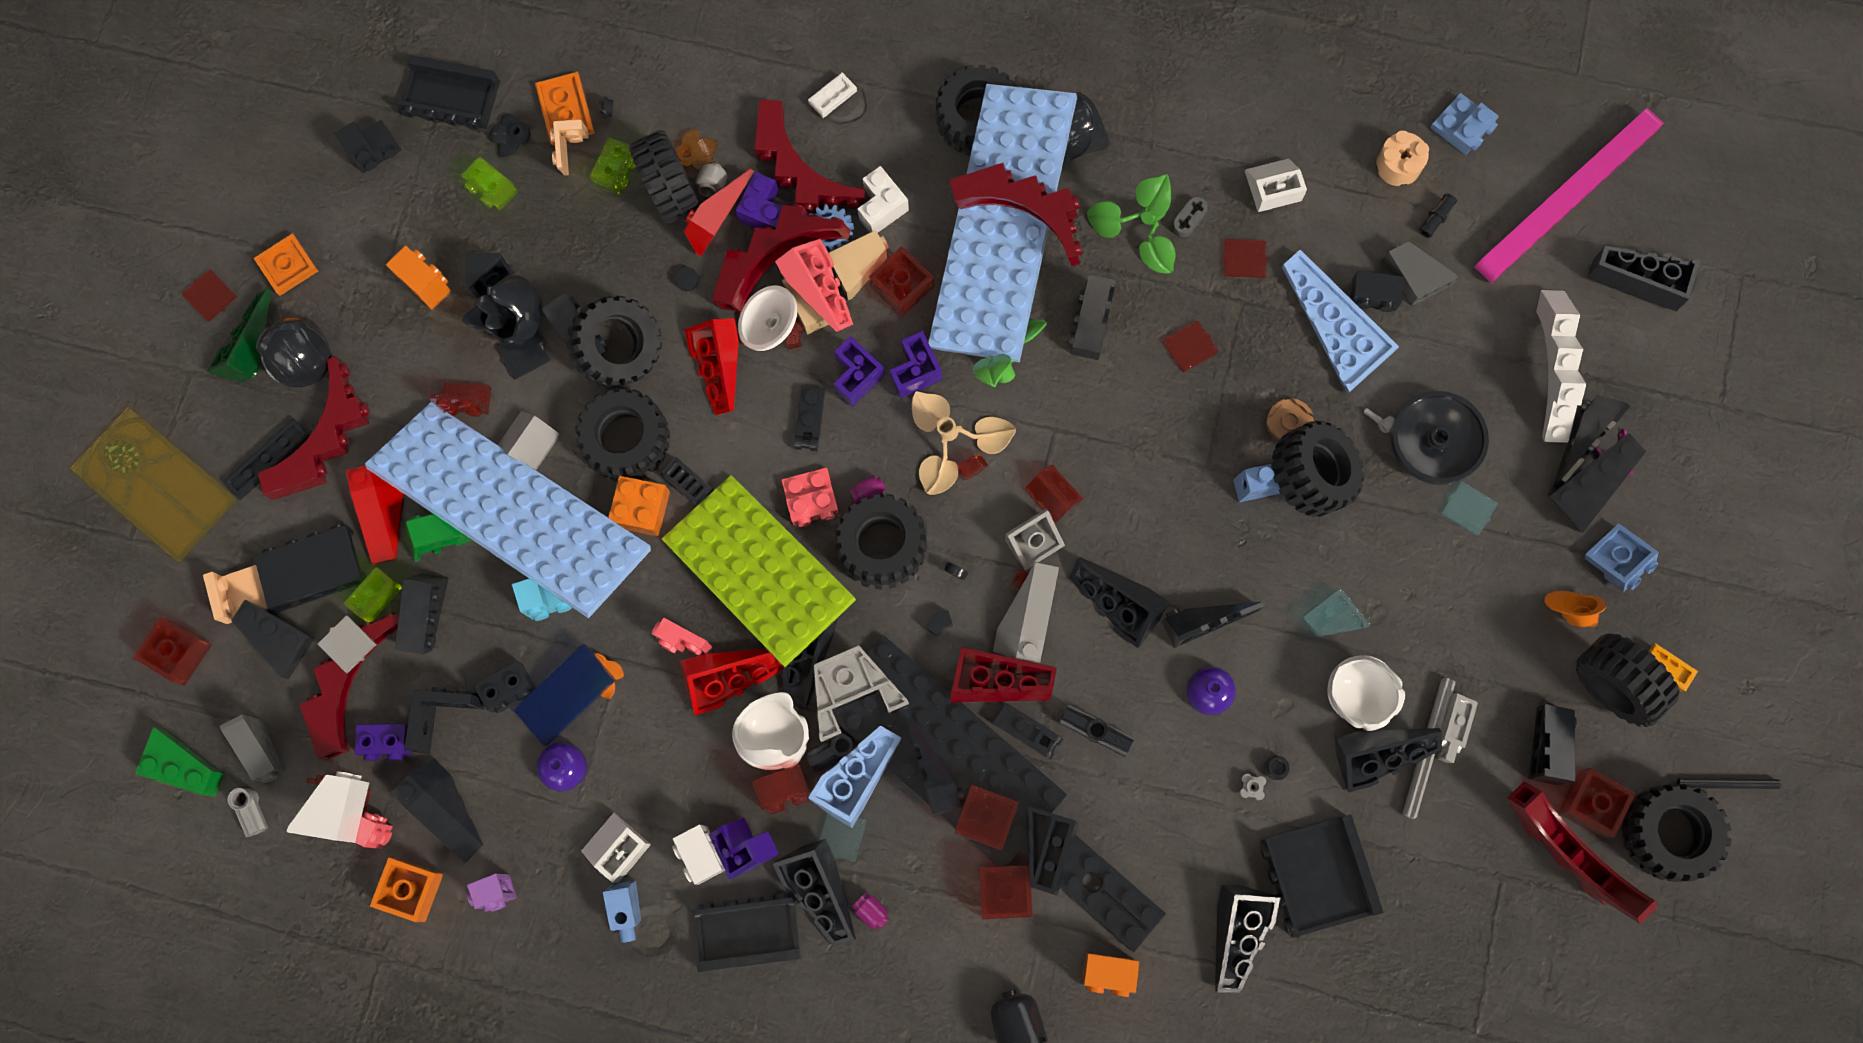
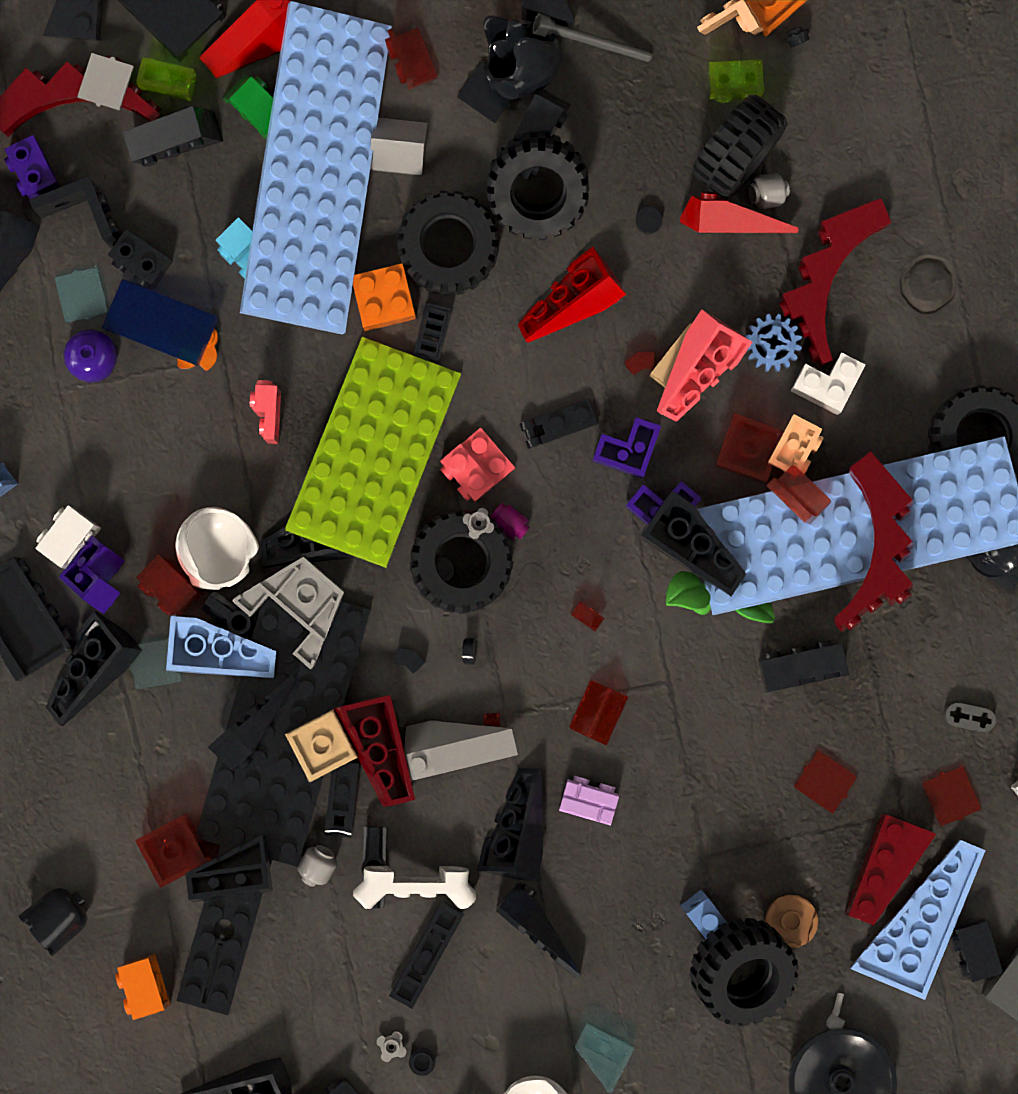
camera: 60 degrees right, 10 degrees up
white slope [581,813,651,883] -> none
clear orange plate [676,129,718,170] -> none
red wedge [680,648,784,715] -> none
dark red arch [712,204,850,312] -> none
dark purple brick [736,172,782,229] -> none
white dish [738,285,797,351] -> none
white plate [808,73,857,118] -> none
tan slope [829,230,889,300] -> none
magenta brick [852,893,889,930] -> none
tan plant [912,391,1016,495] -> none
clear red brick [954,785,1019,851] -> none
light grey slope [1005,509,1065,571] -> none
bright green plant [1087,174,1175,273] -> none
dark purple cylinder [1187,666,1236,715] -> none
none -> clear light blue piece [55,267,109,323]
none -> tan plate [285,710,358,782]
none -> light grey head [297,845,337,887]
none -> white plate [353,866,477,909]
none -> black plate [389,901,464,1009]
none -> light grey plate [463,508,494,539]
none -> dark grey piece [533,13,653,62]
none -> lavender brick [559,776,620,826]
none -> black wedge [639,491,746,597]
none -> clear red panel [767,465,831,525]
none -> light nougat bracket [768,414,824,481]
none -> dark red wedge [845,813,936,925]

